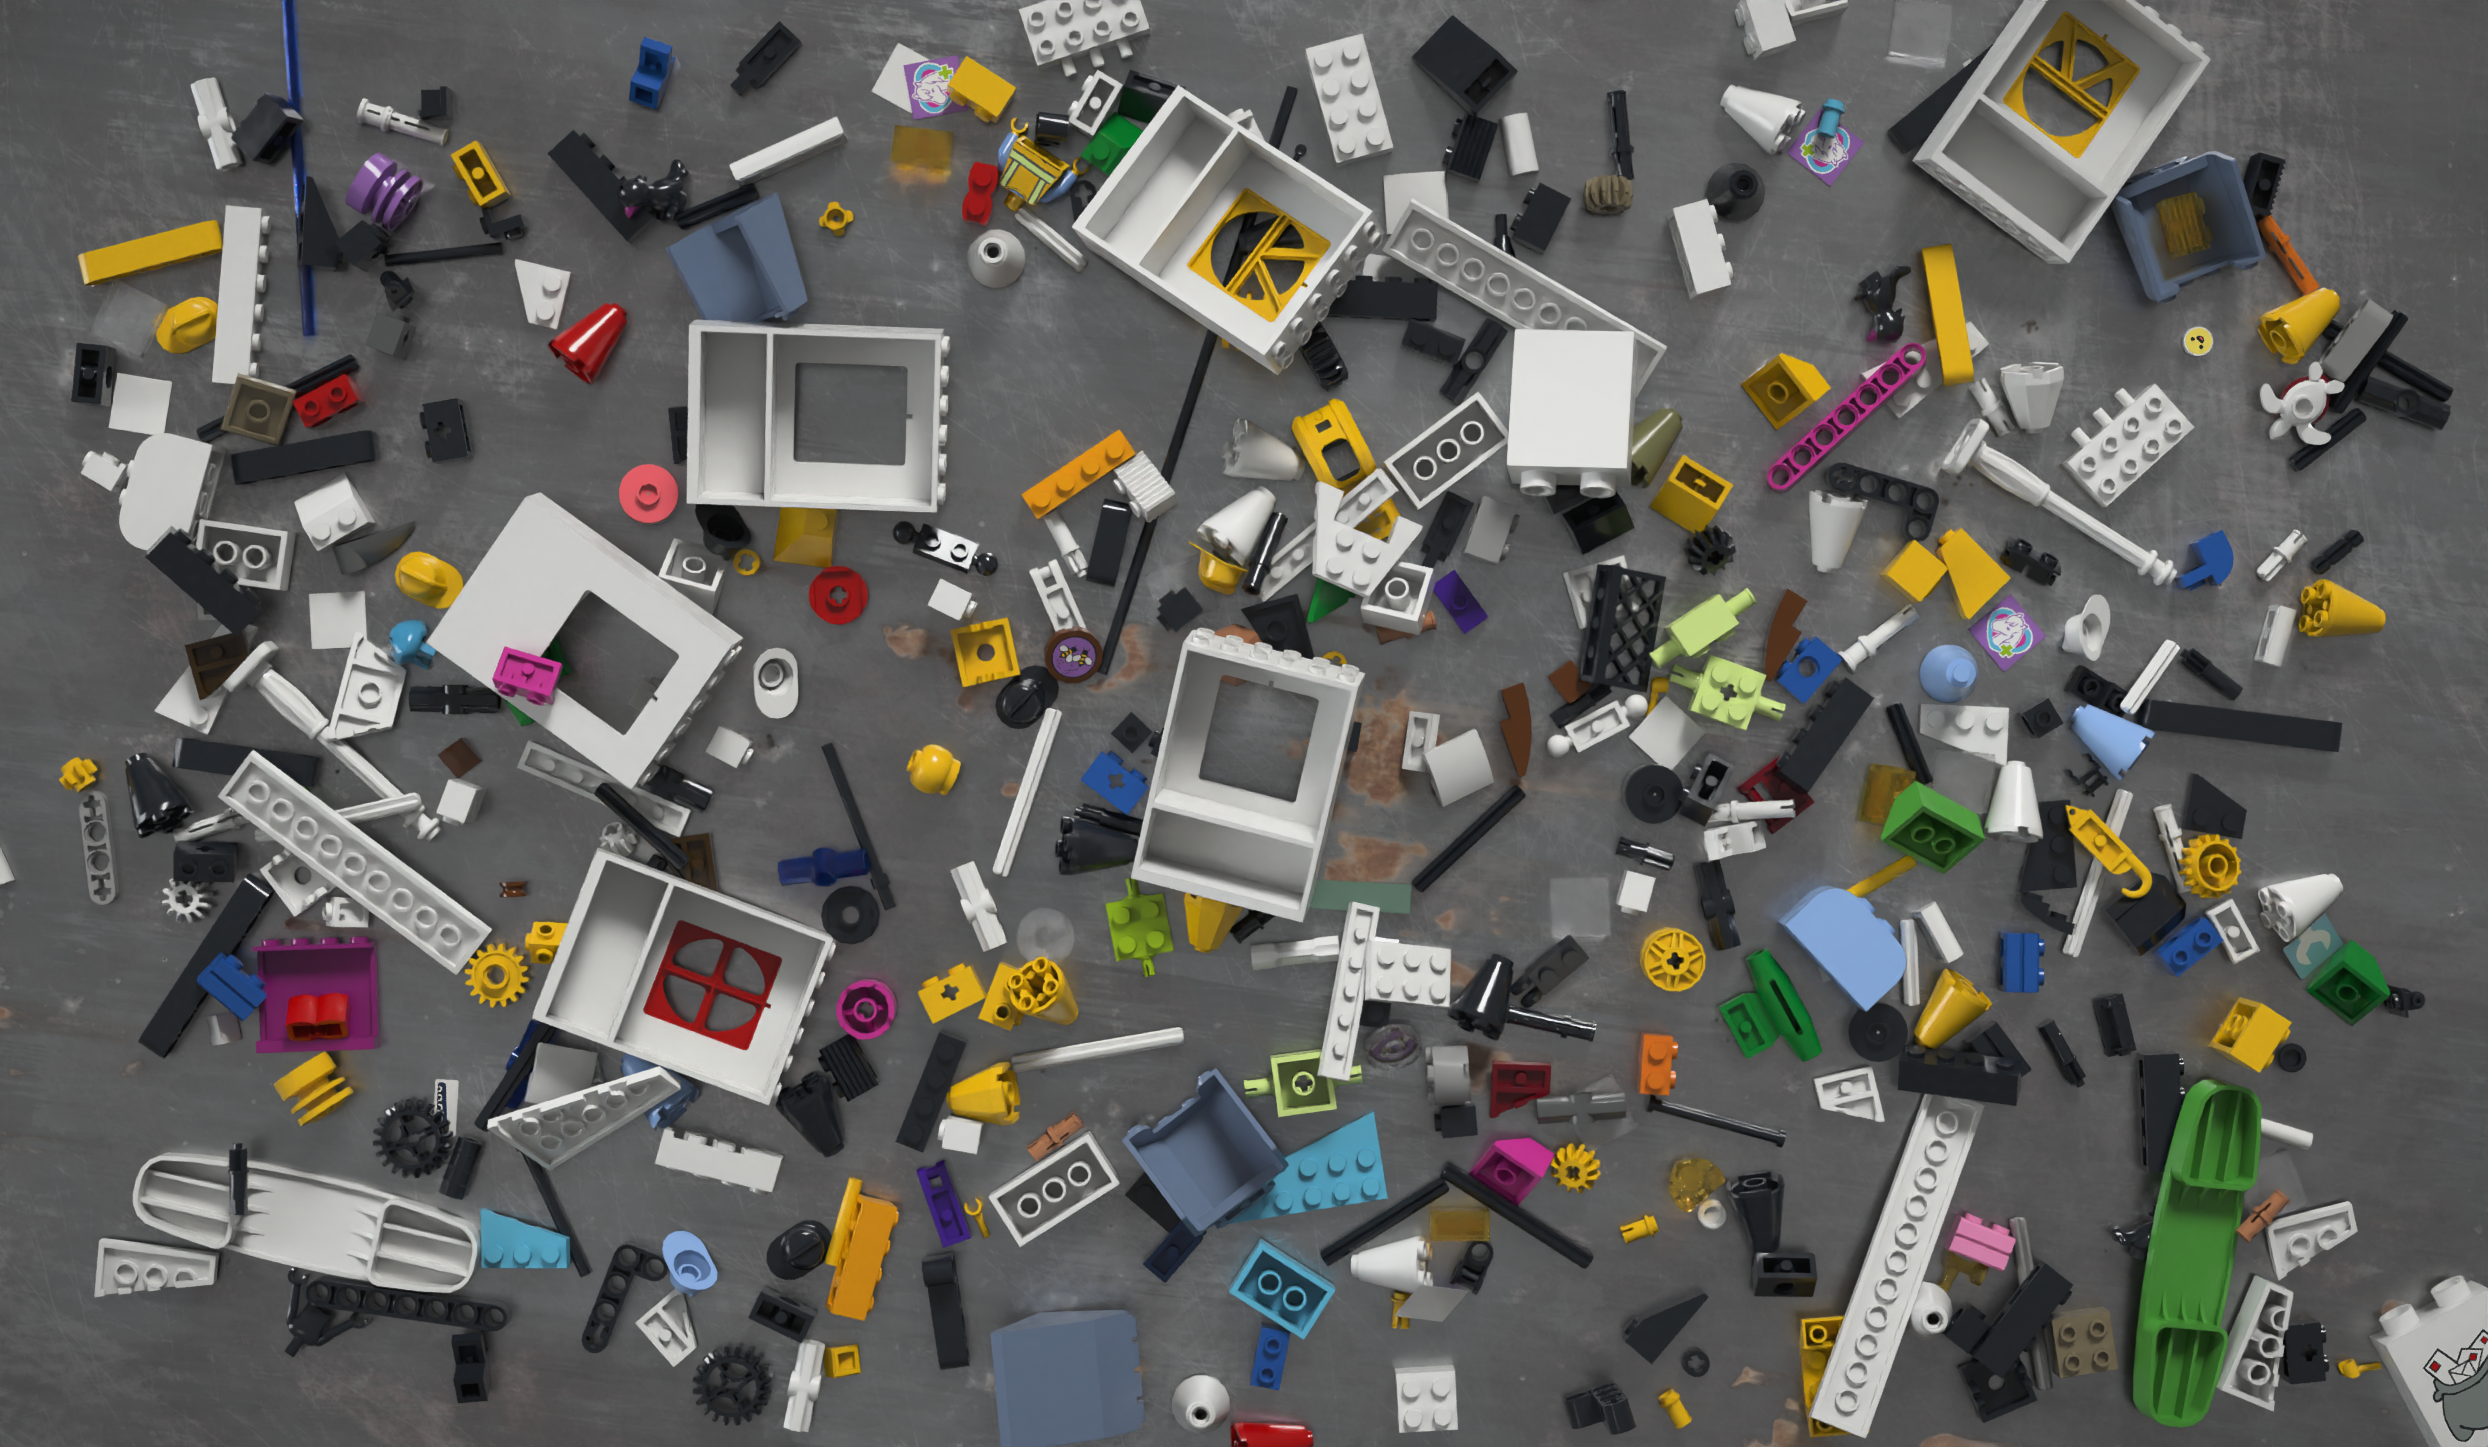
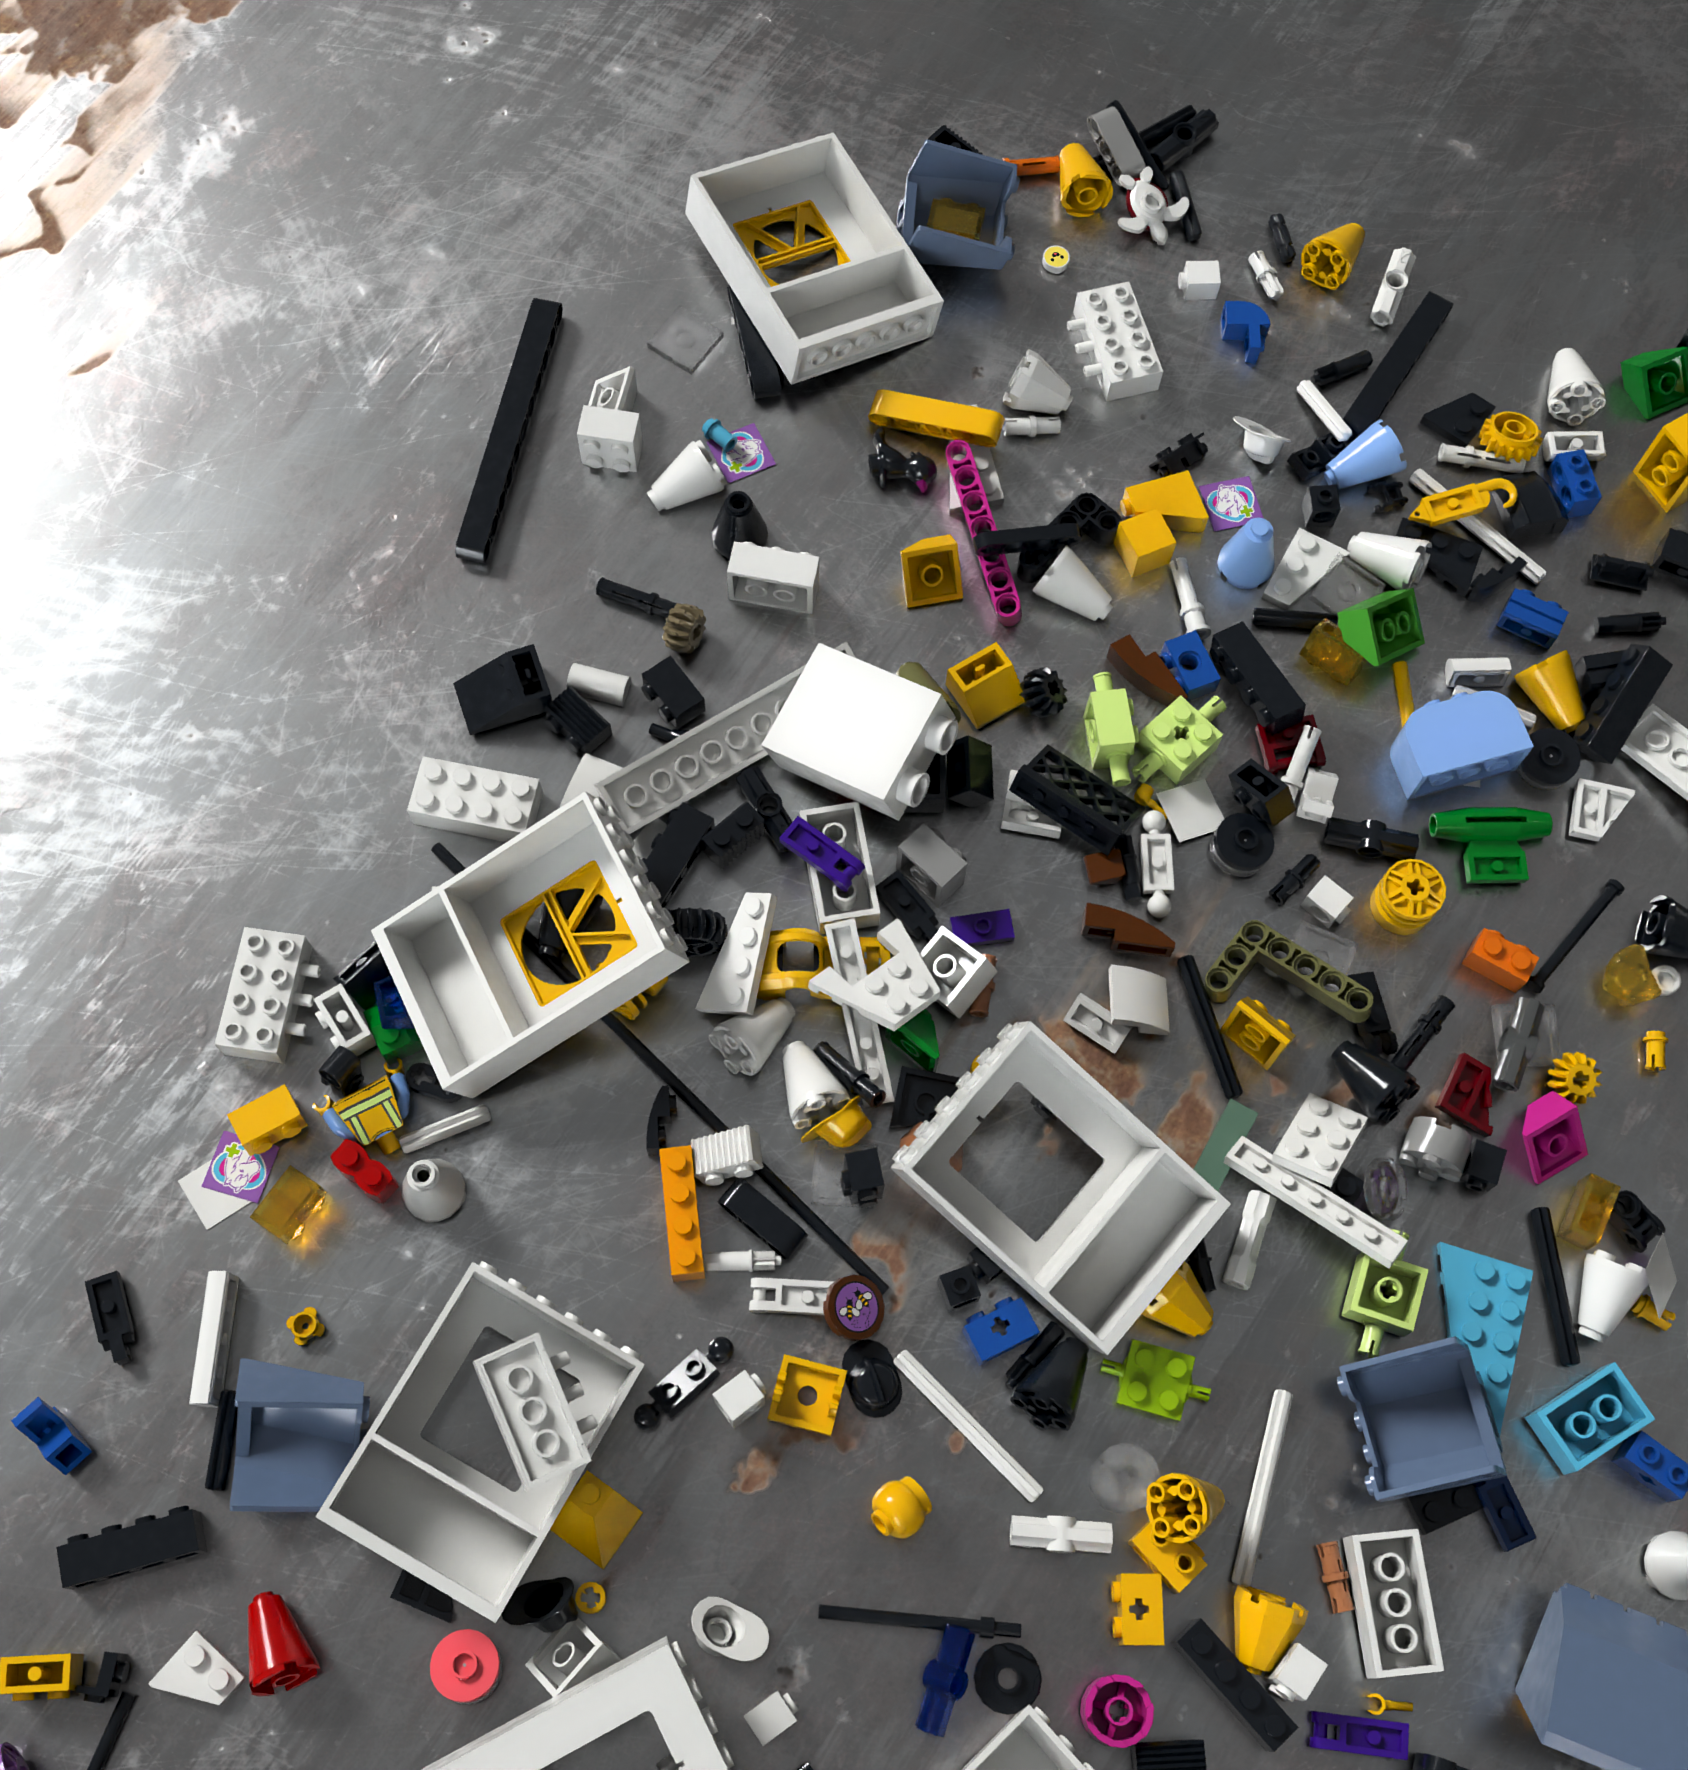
camera: 65 degrees left, 20 degrees down
black animal [617,159,689,222] -> none
red plate [809,566,868,625] -> none
black axle [1440,1163,1594,1269] -> none
white piece [1941,418,2177,586] -> none
white brick [2254,605,2297,668] -> none
medium azure sticker [2283,913,2344,980] -> none
none -> clear blue slope [373,976,415,1029]
none -> white piece [473,1332,598,1491]
none -> black slope [646,1085,677,1156]
none -> white wing [695,892,778,1016]
none -> dark purple plate [779,816,865,891]
none -> black beam [972,523,1082,556]
none -> white brick [1178,260,1221,300]
none -> olive beam [1205,920,1373,1023]
none -> yellow slope [1220,996,1296,1071]
none -> white piece [1369,247,1416,327]

